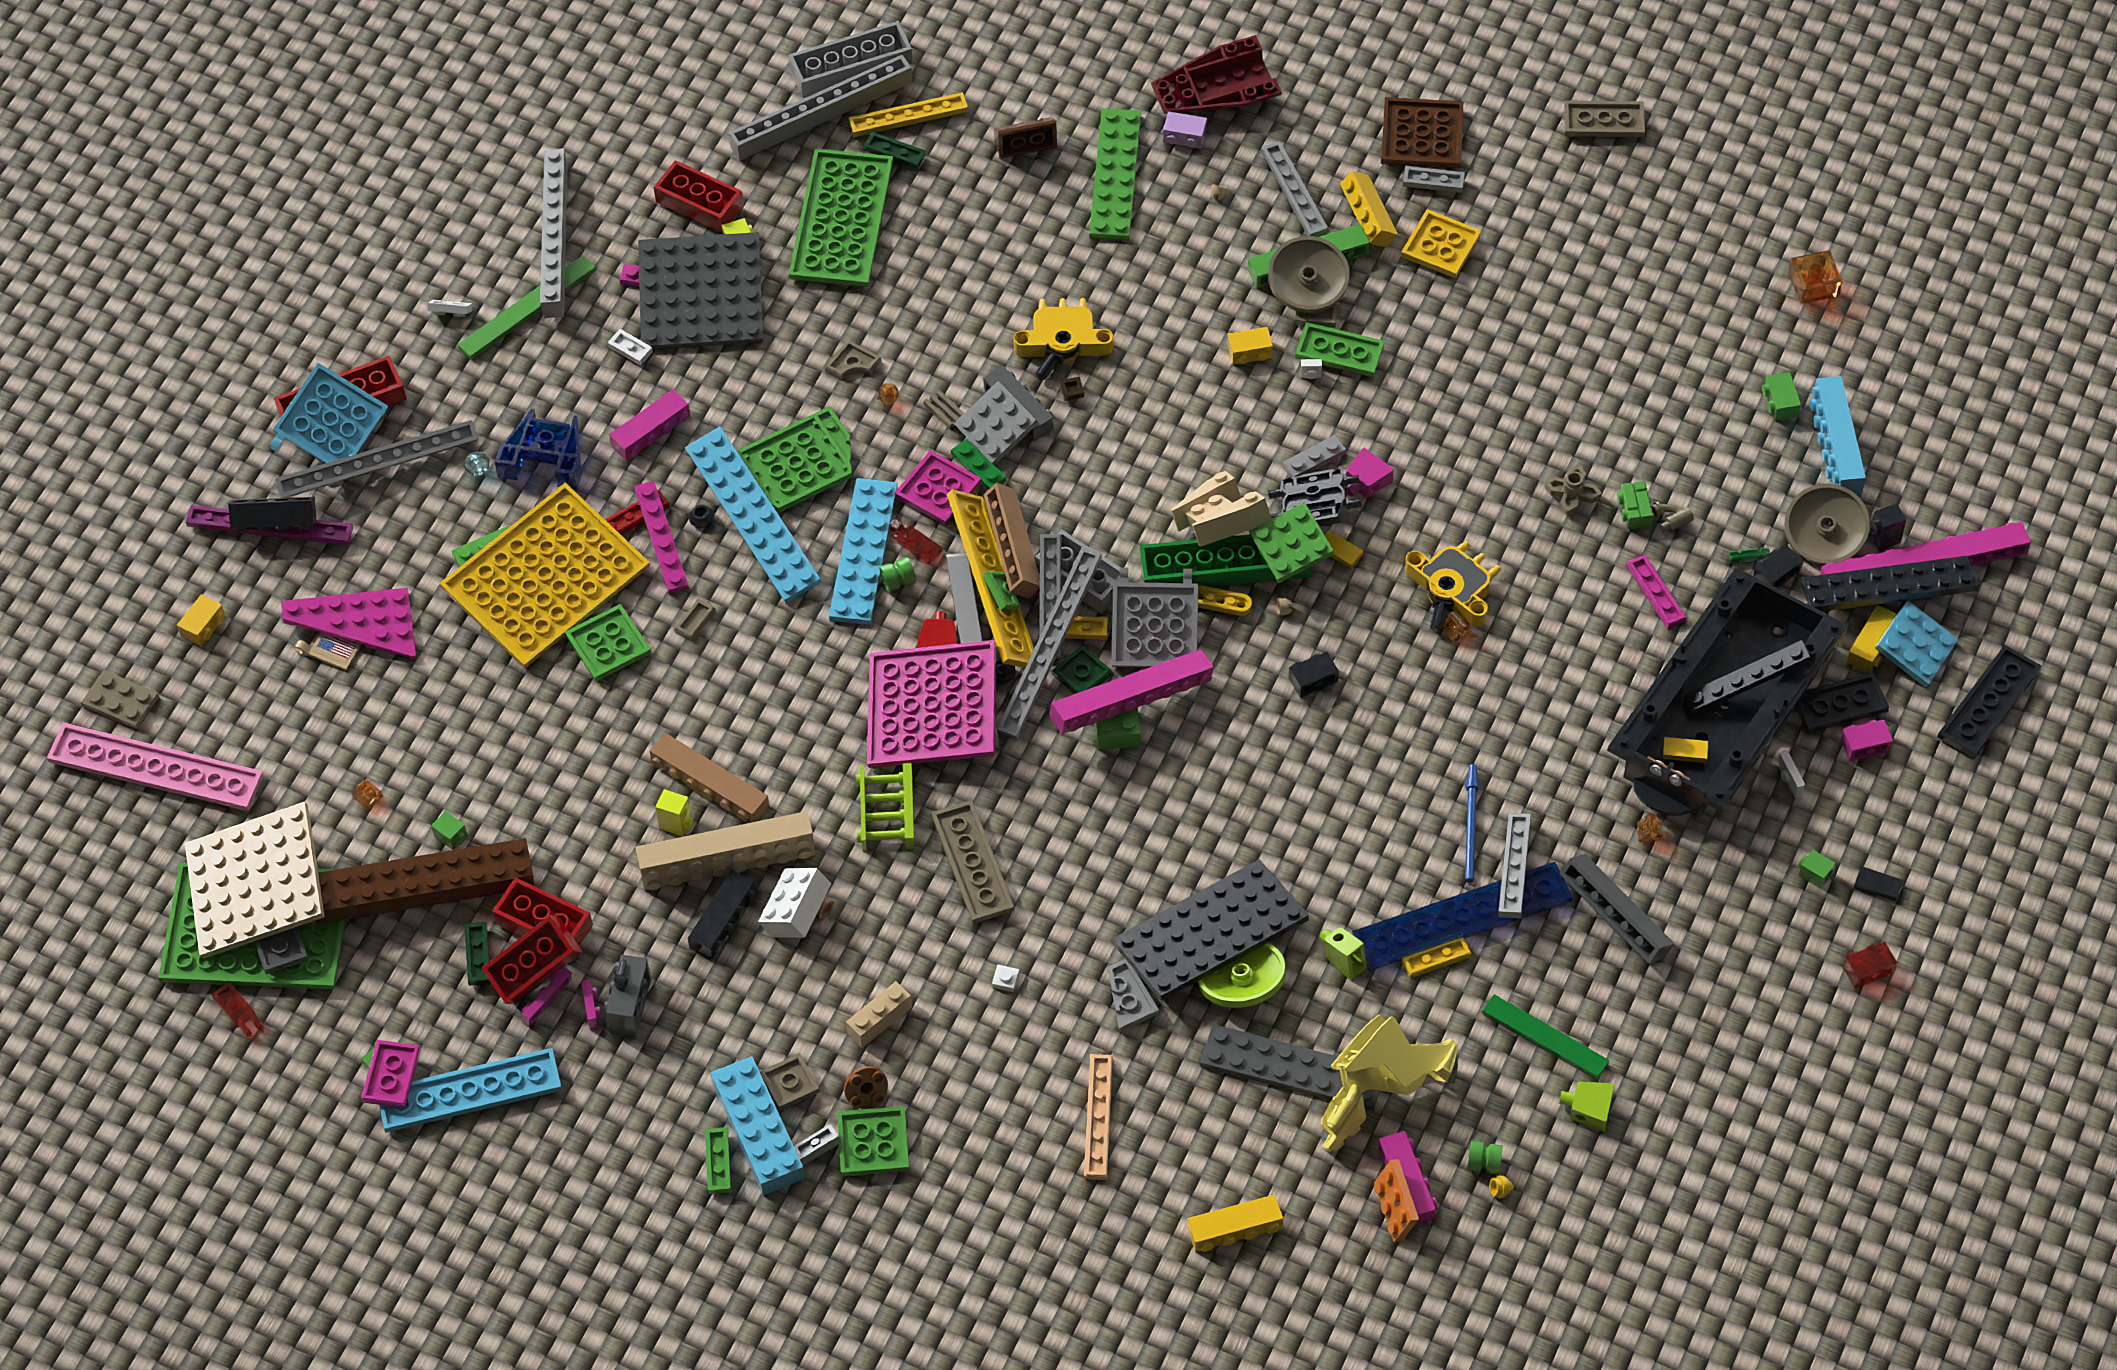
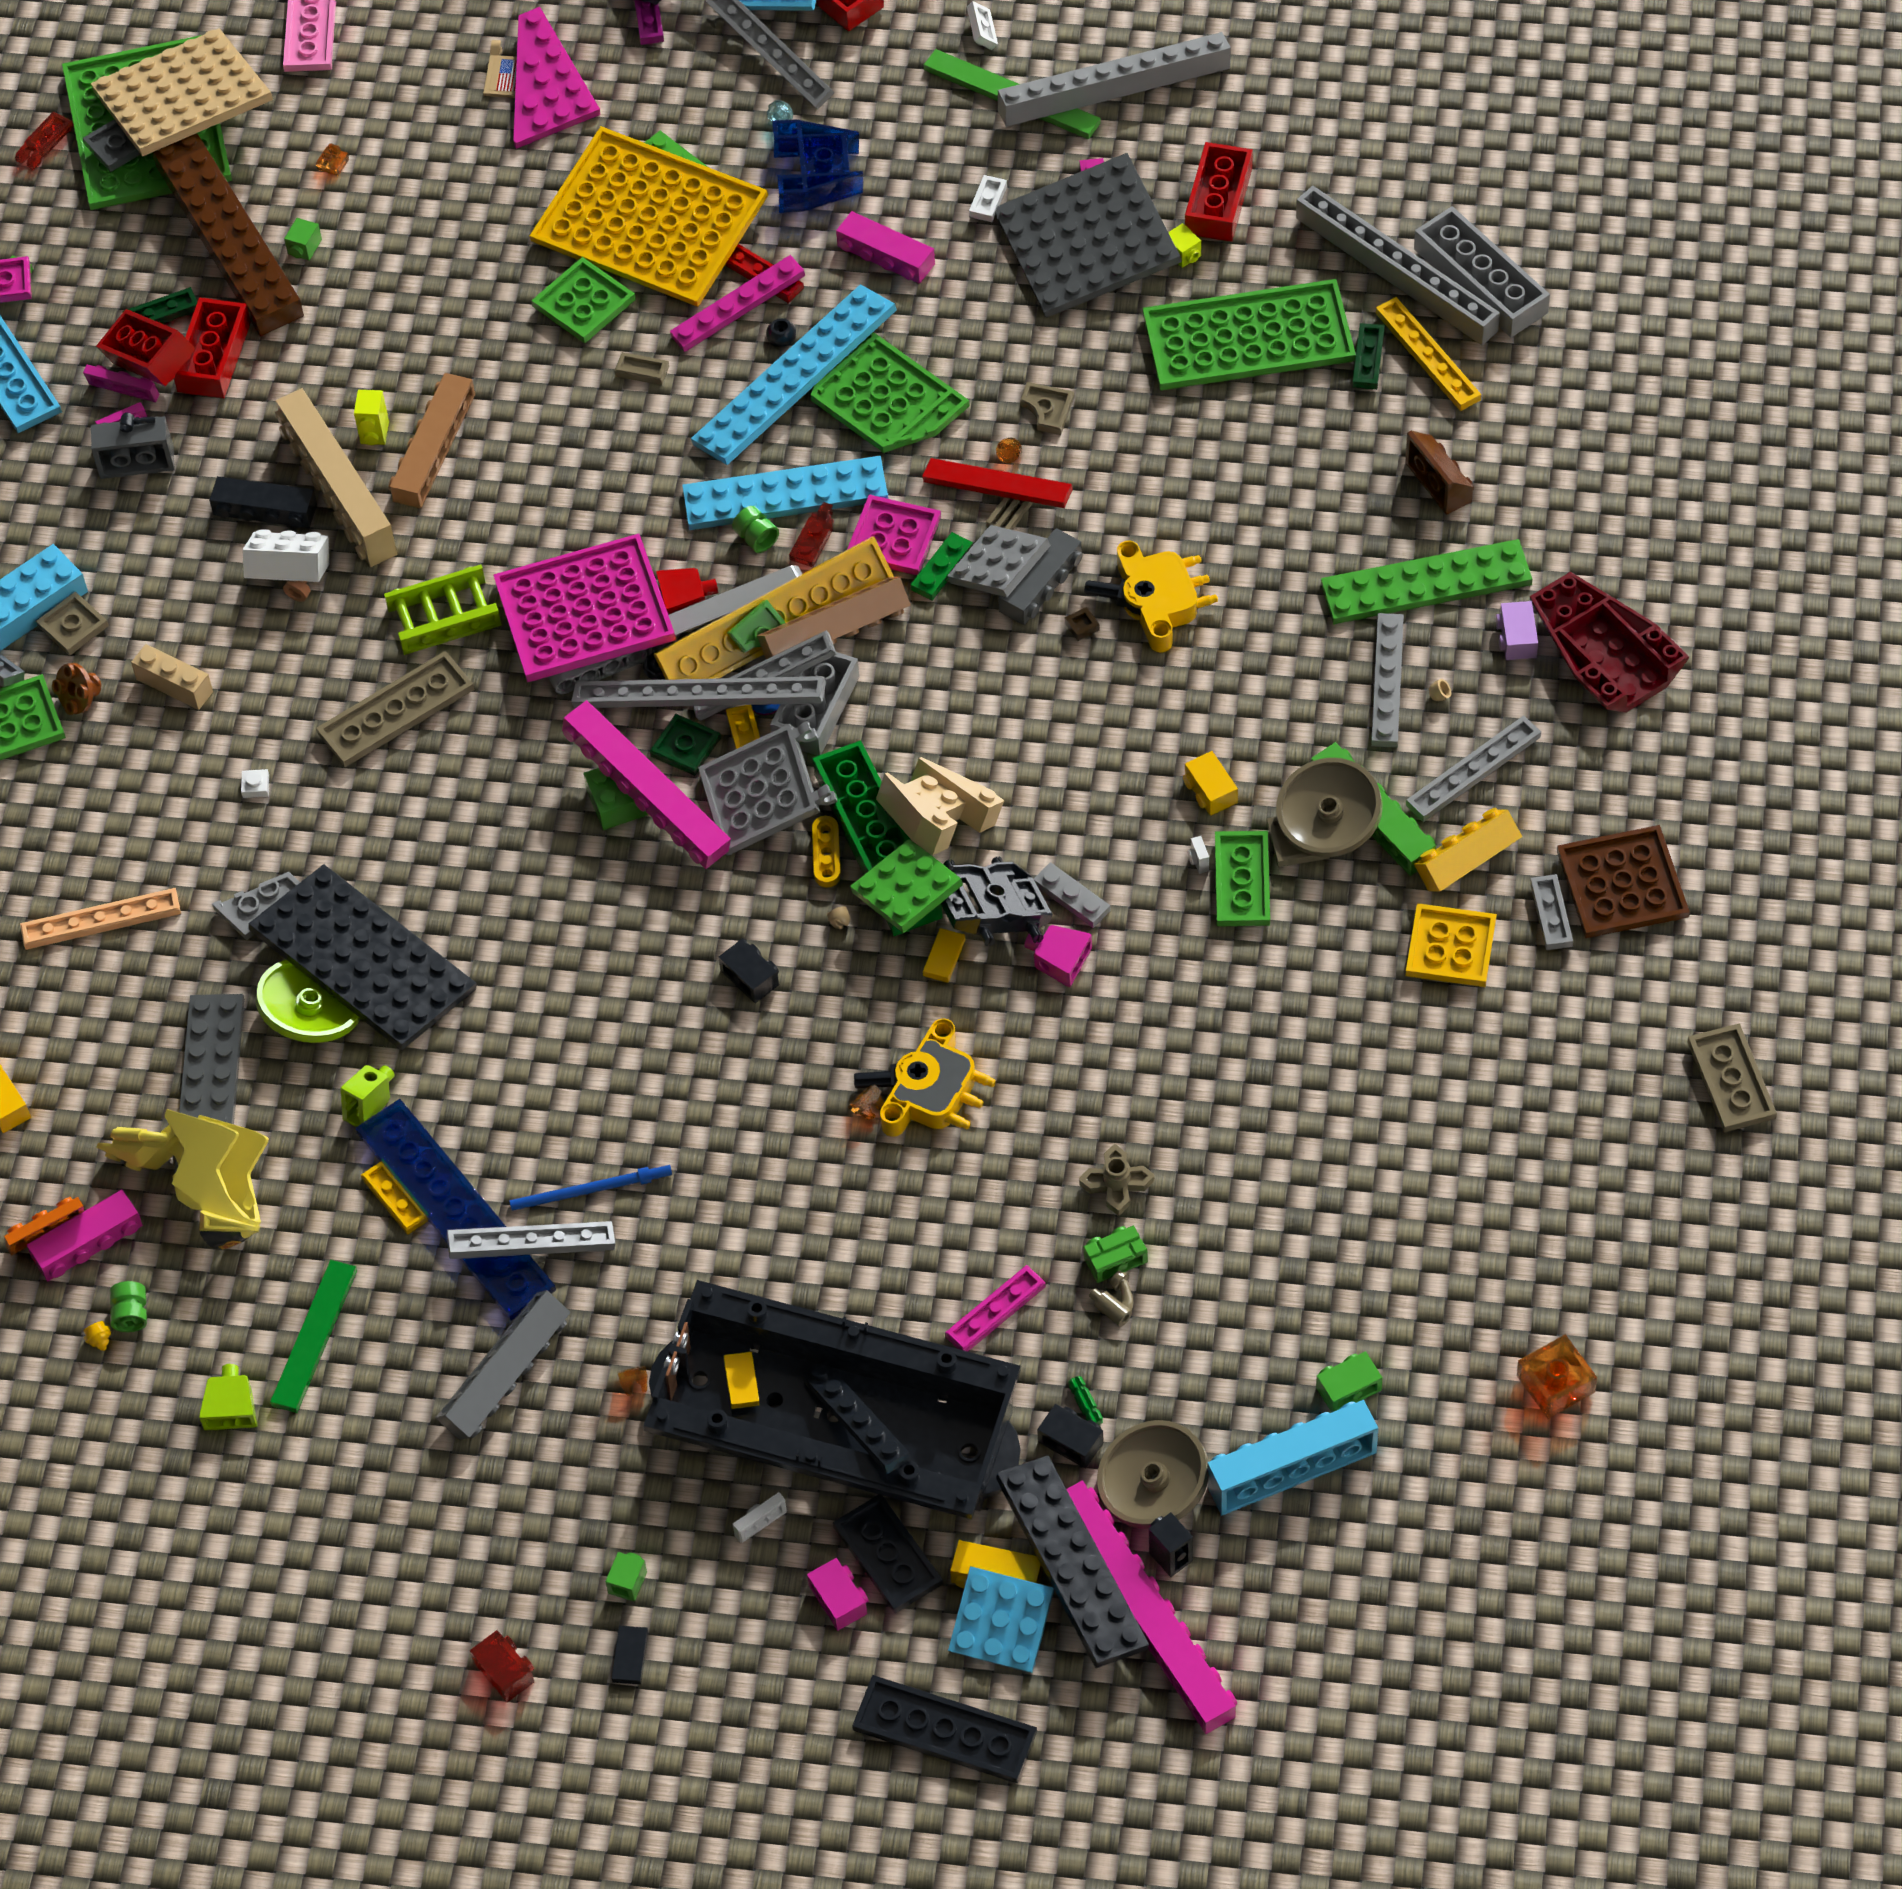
camera: 75 degrees right, 0 degrees up
none -> red tile [922,458,1073,508]
none -> light grey plate [1371,613,1404,748]

